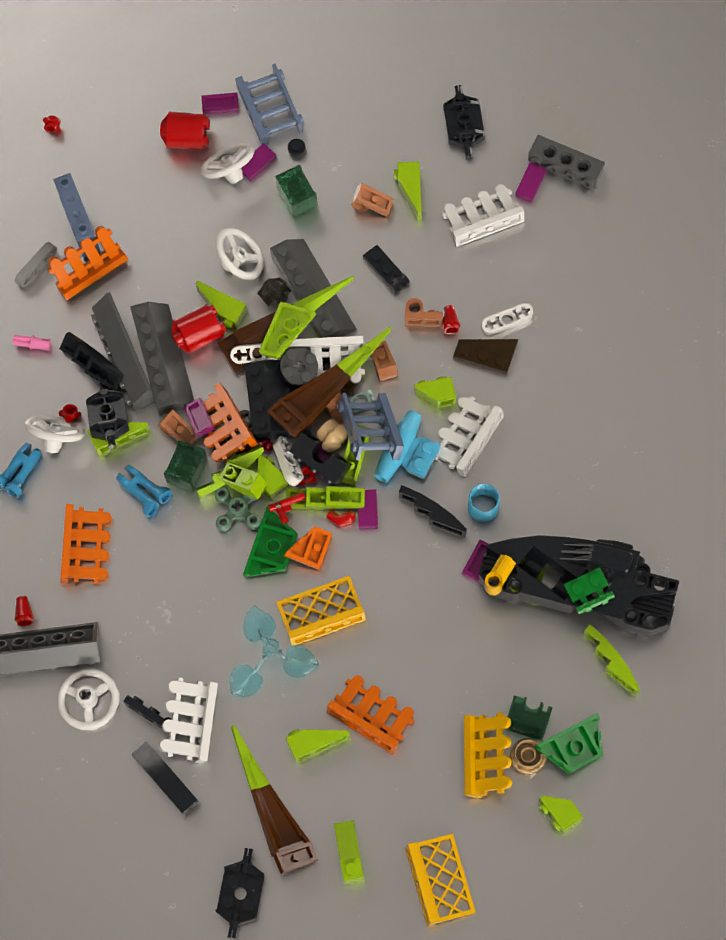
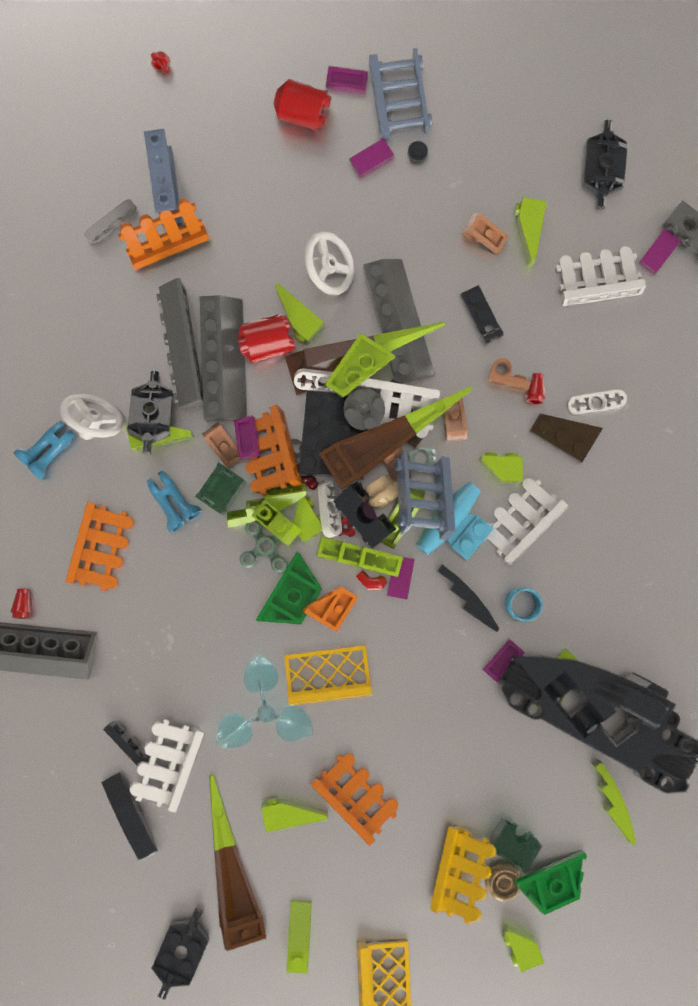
camera: 10 degrees right, 15 degrees up
bright pink axle [13,335,51,351] -> none
white piece [57,669,119,730] -> none
black slope [59,332,124,391] -> none
red plate [59,404,82,423] -> none
white piece [200,143,255,183] -> none
clear smoke brick [257,277,291,306] -> none
red hose [268,492,306,524] -> none
clear green piece [275,164,318,217] -> none
yellow piece [485,554,516,595] -> none
green plate [564,567,615,615] -> none

